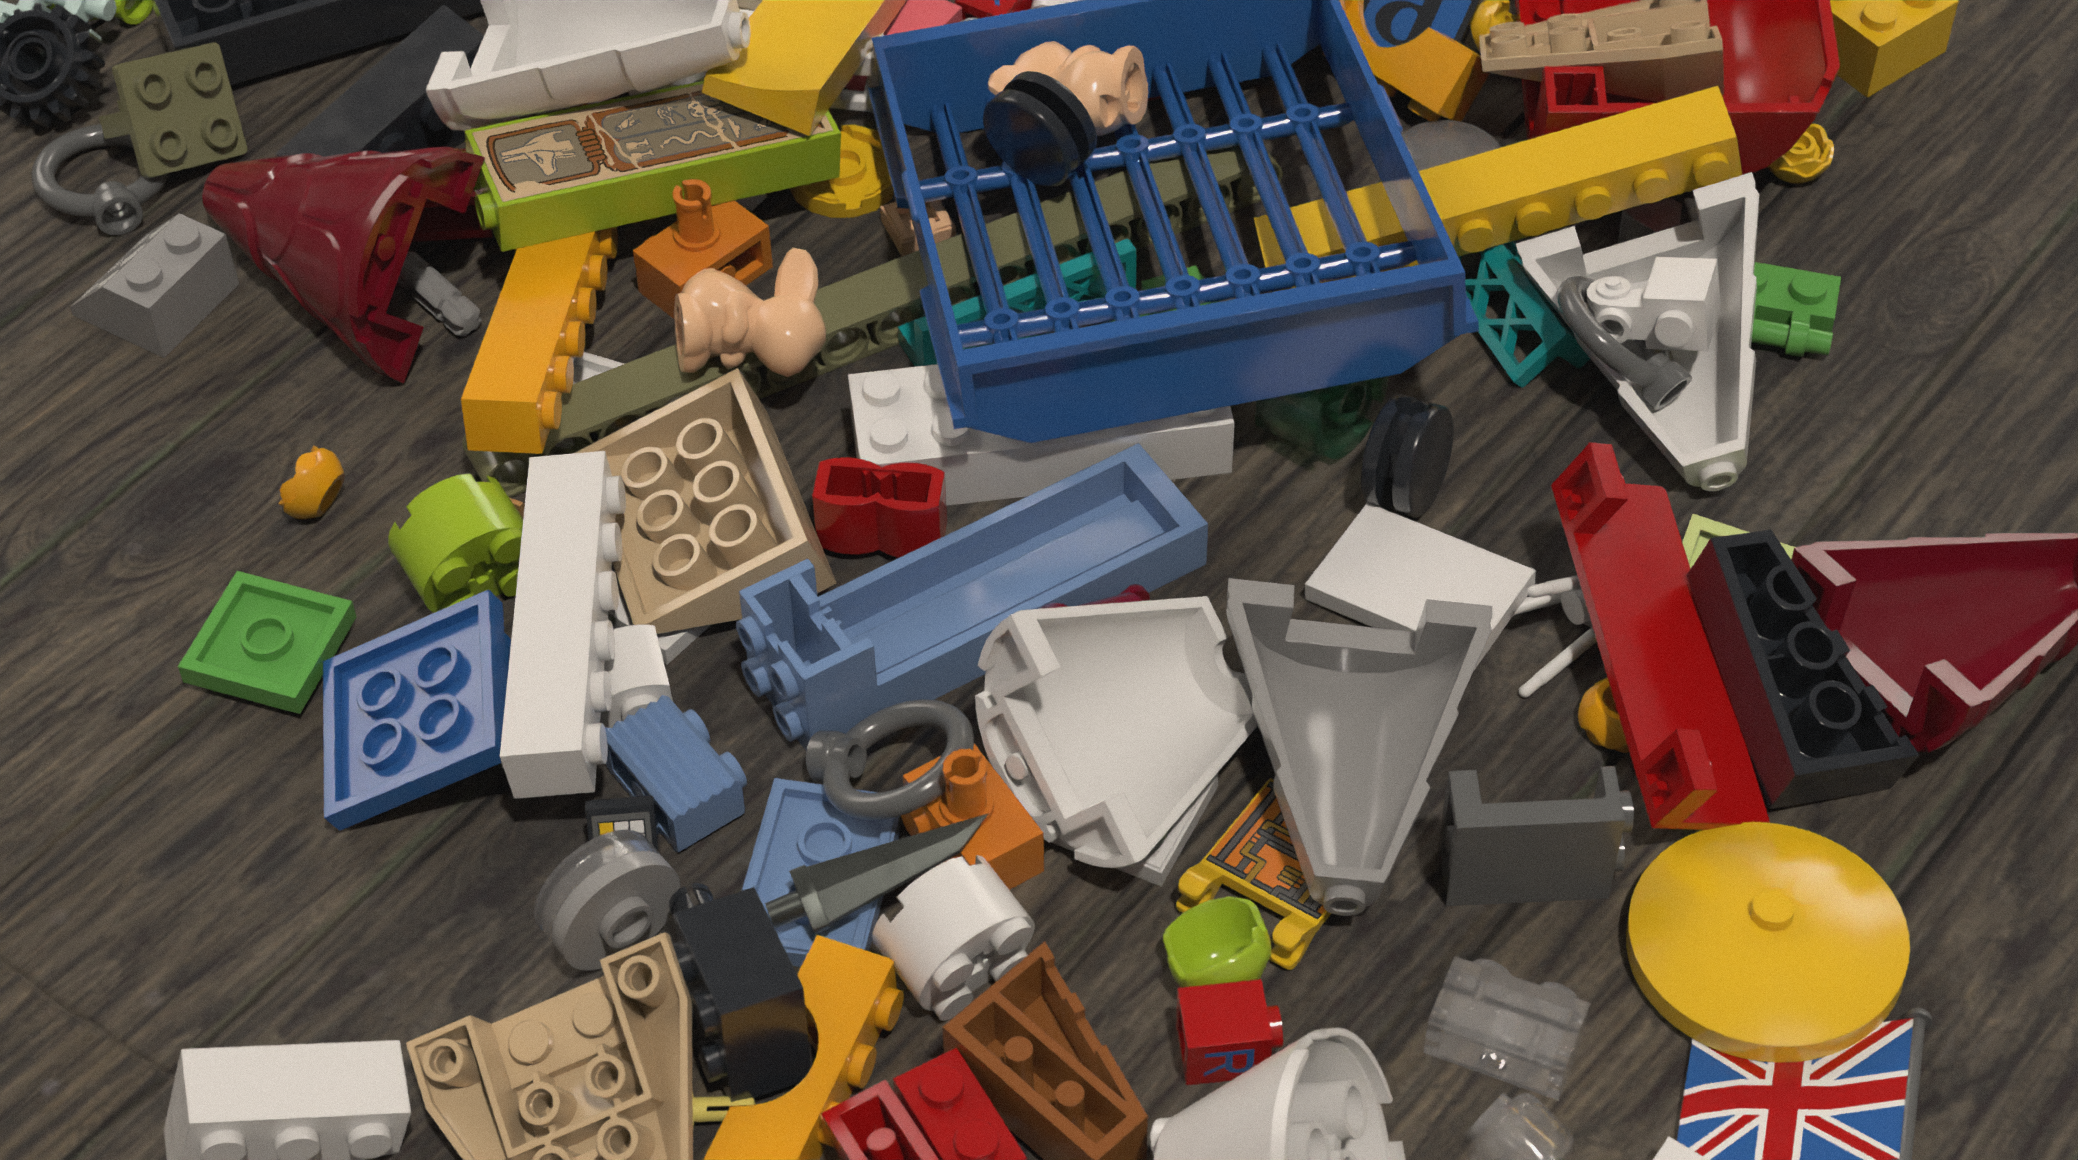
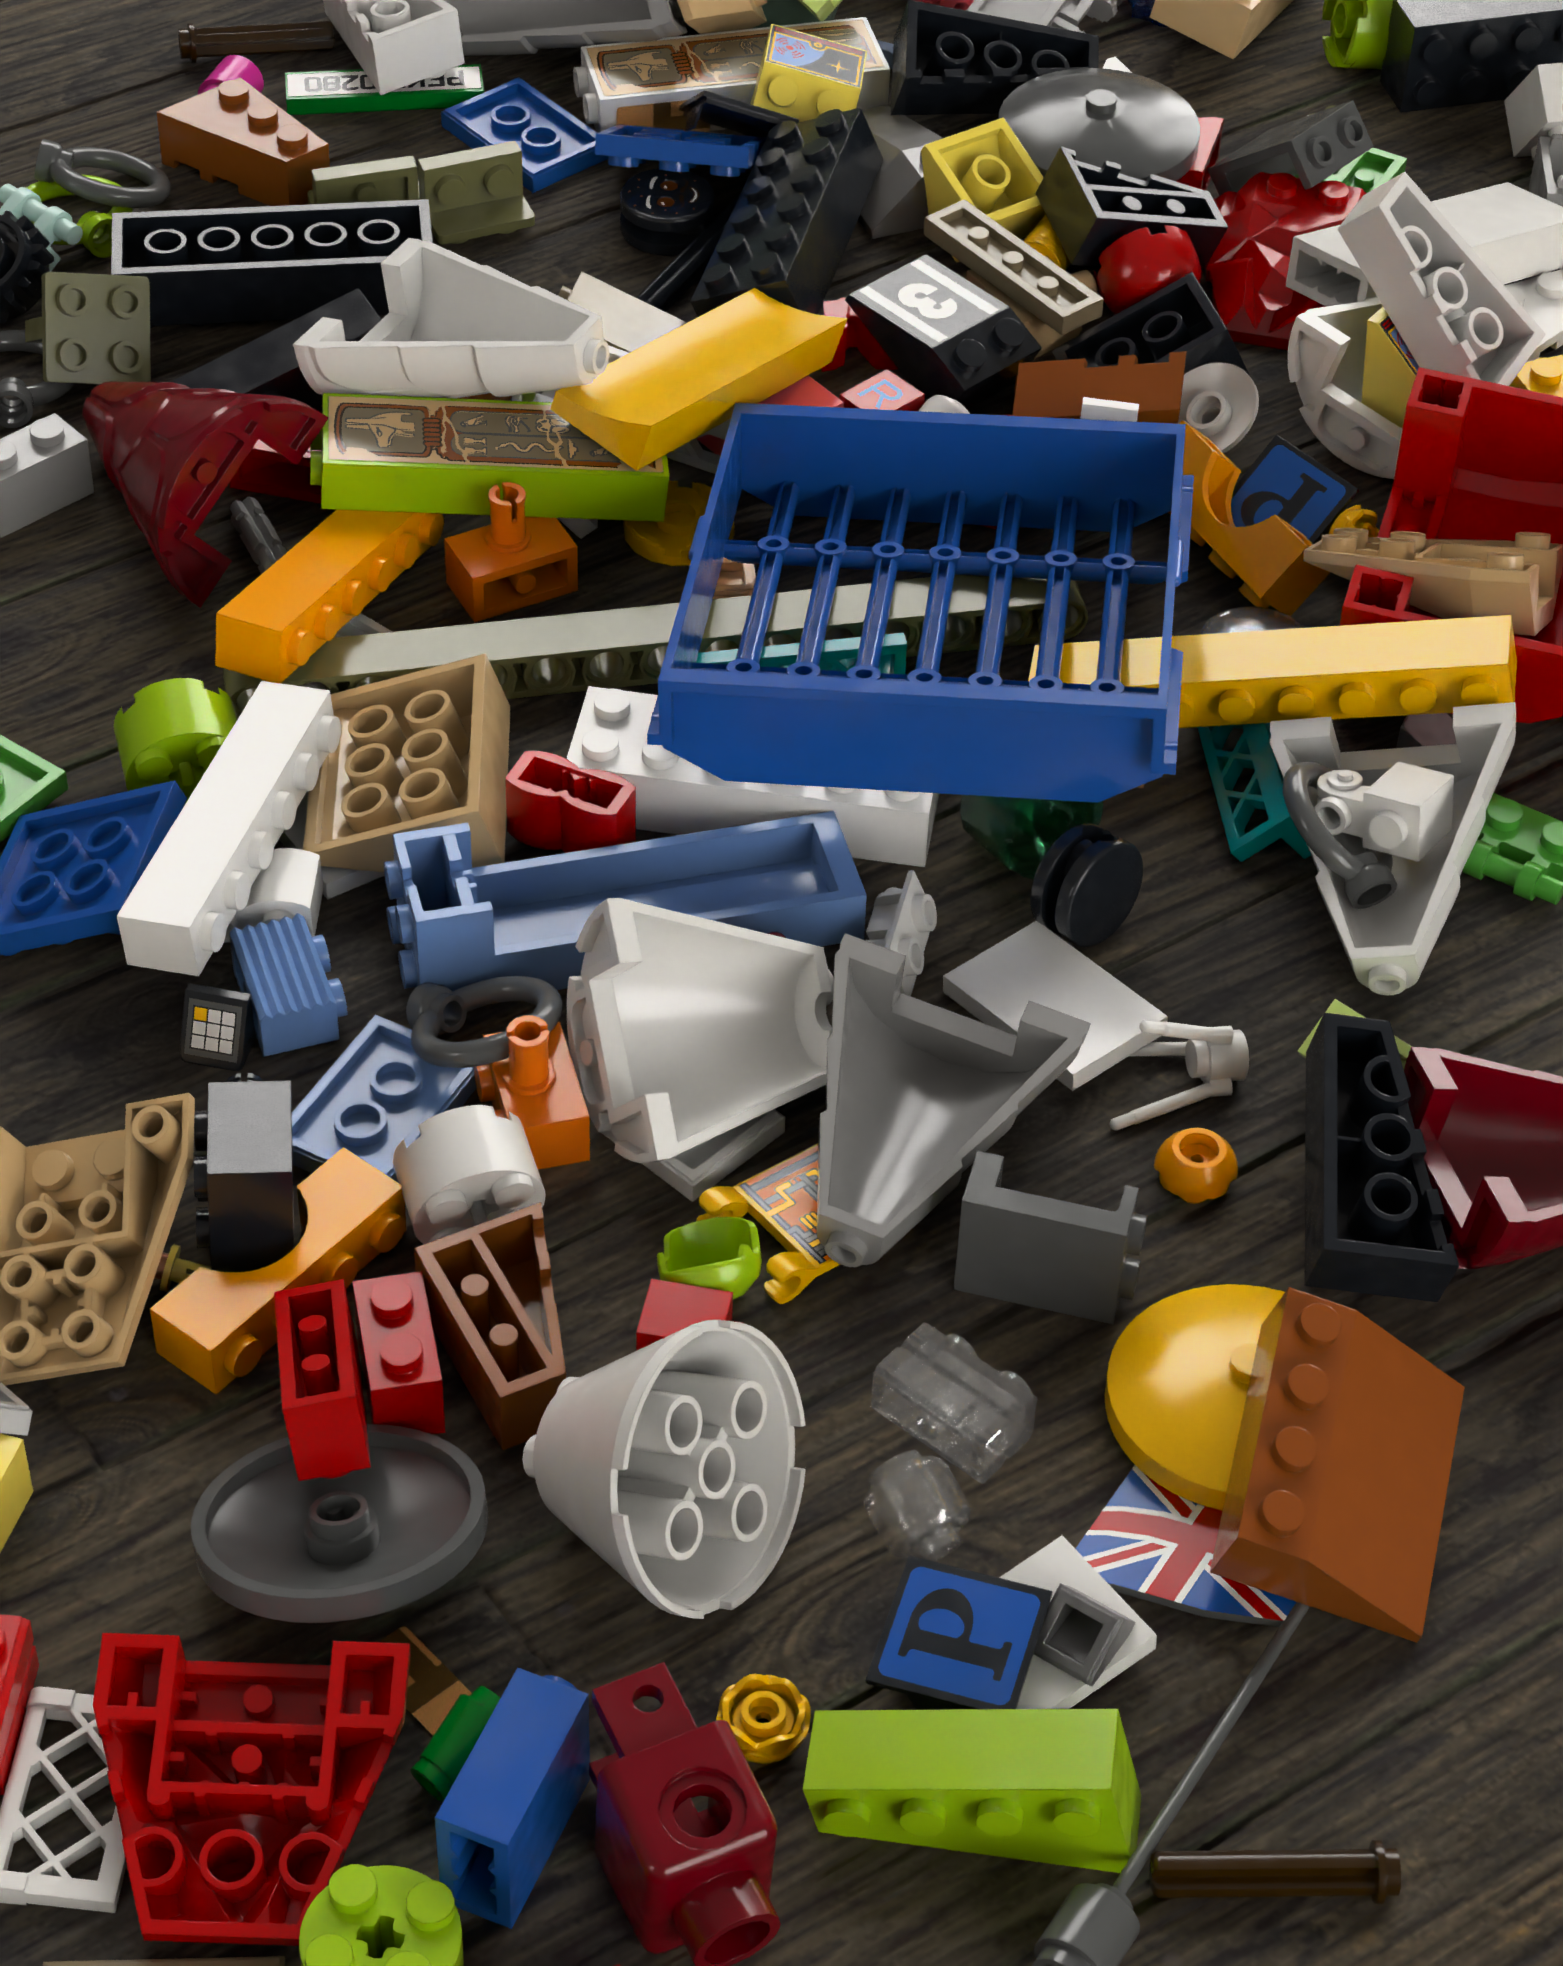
camera: 15 degrees right, 5 degrees down
light orange plate [278,446,345,519] -> none
light grey piece [534,830,681,970] -> none
light nougat animal [674,248,826,377] -> none
pearl dark grey bar [765,813,989,934] -> none
black head [983,71,1097,187] -> none
light nougat animal [988,41,1148,136] -> none
red bracket [1551,443,1770,830] -> none
none -> white hinge [865,870,937,996]
none -> dark orange slope [1210,1287,1465,1643]

